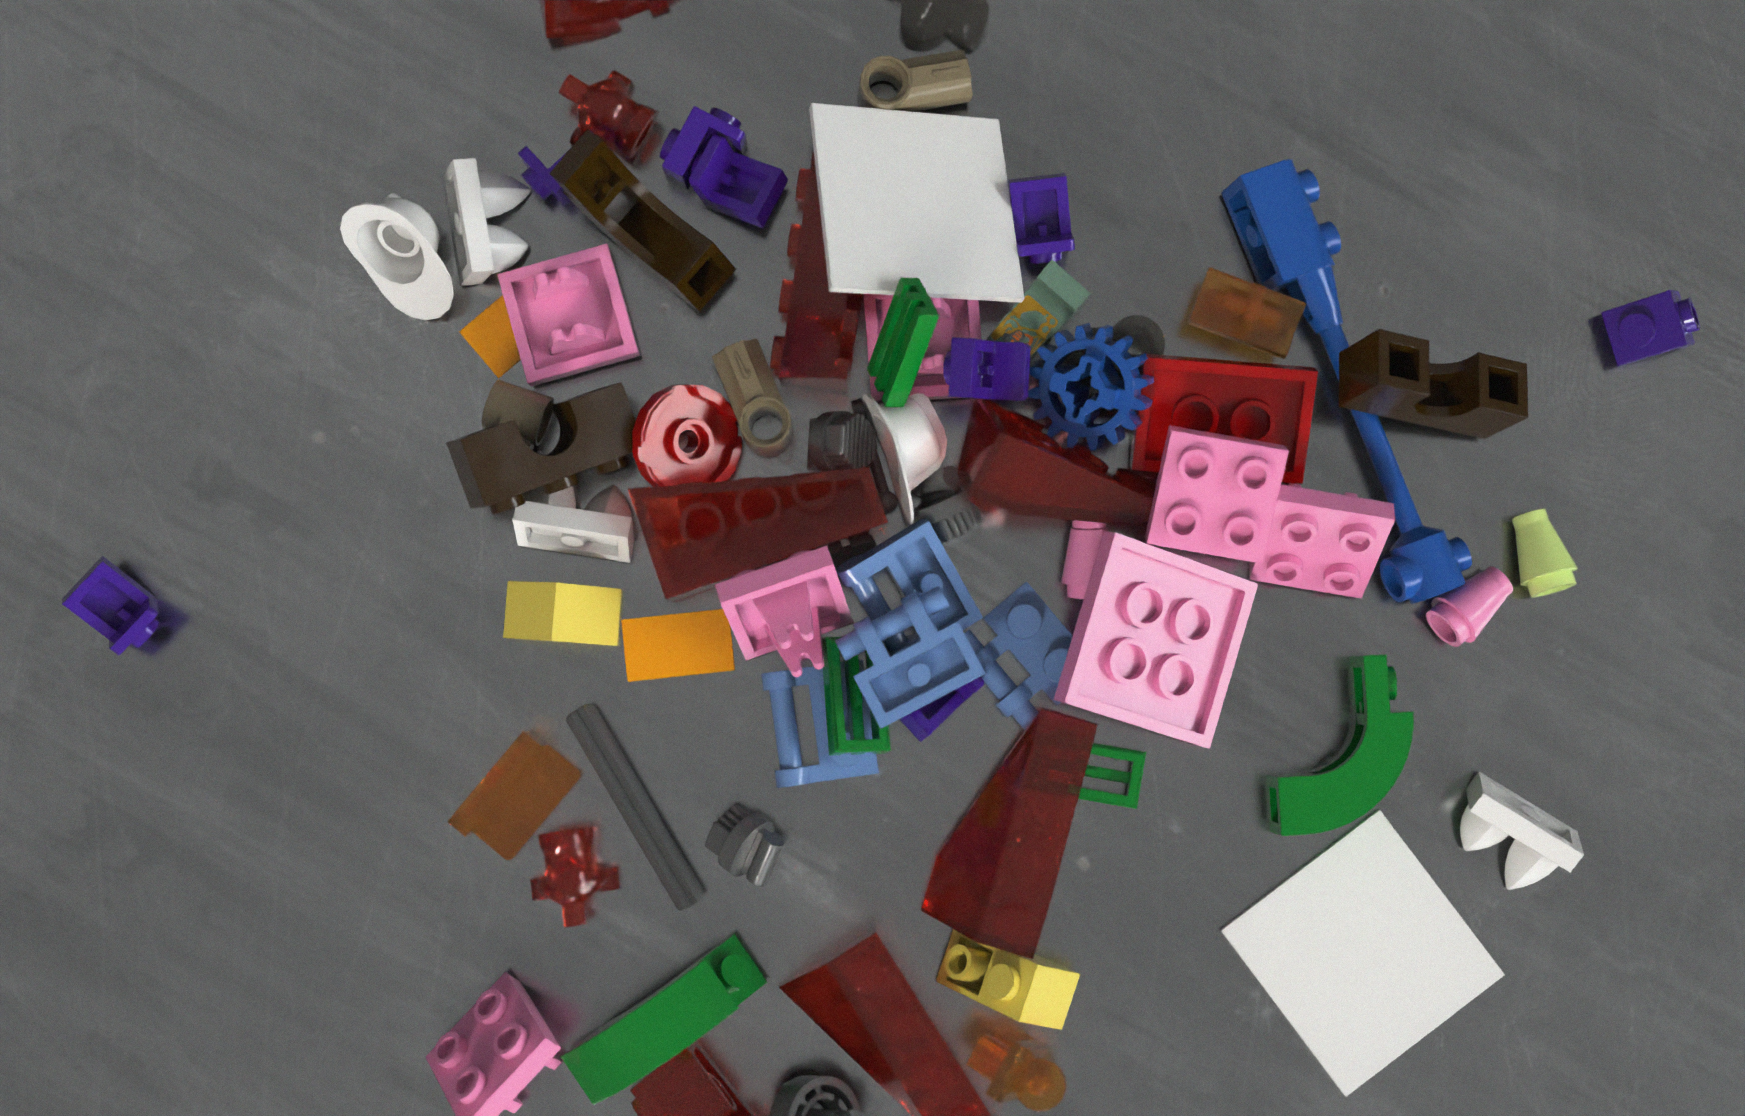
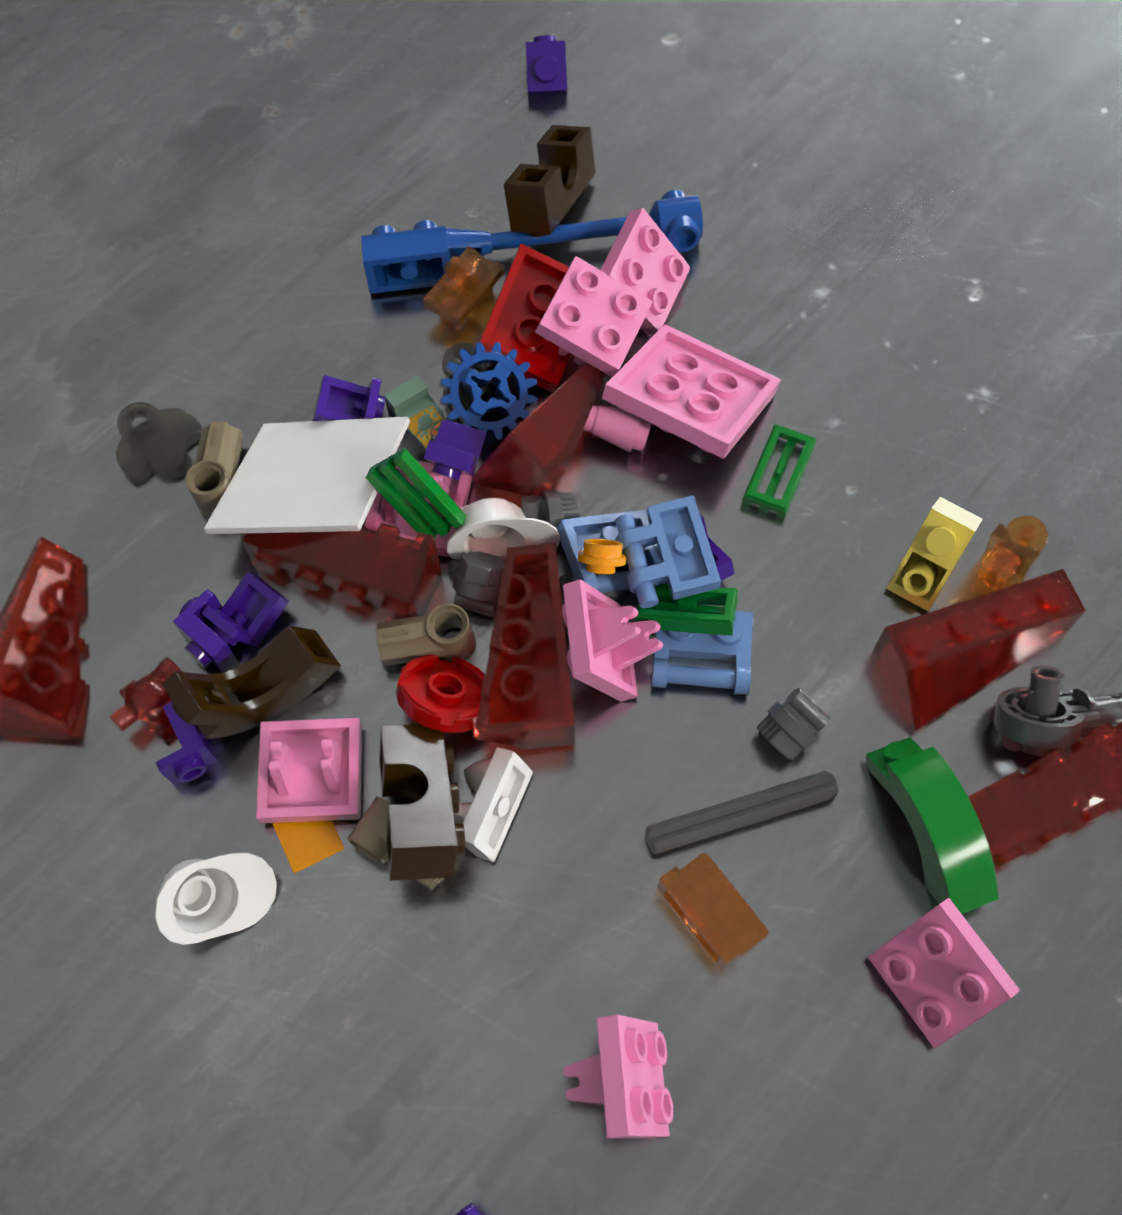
camera: 70 degrees left, 20 degrees down
white tile [442,158,530,286] -> none
light yellow slope [503,581,623,646] -> none
clear red piece [530,827,620,927] -> none
light orange sticker [621,609,735,682] -> none
clear red wedge [921,707,1098,959] -> none
medium blue plate [964,582,1072,732] -> none
white piece [1220,809,1505,1097] -> none
green arch [1266,654,1414,836] -> none
bright pink cone [1426,566,1513,647] -> none
white tile [1460,771,1584,890] -> none
yellowish green cone [1512,509,1578,598] -> none
none -> bright pink plate [563,1015,673,1139]
none -> light orange plate [577,539,626,574]

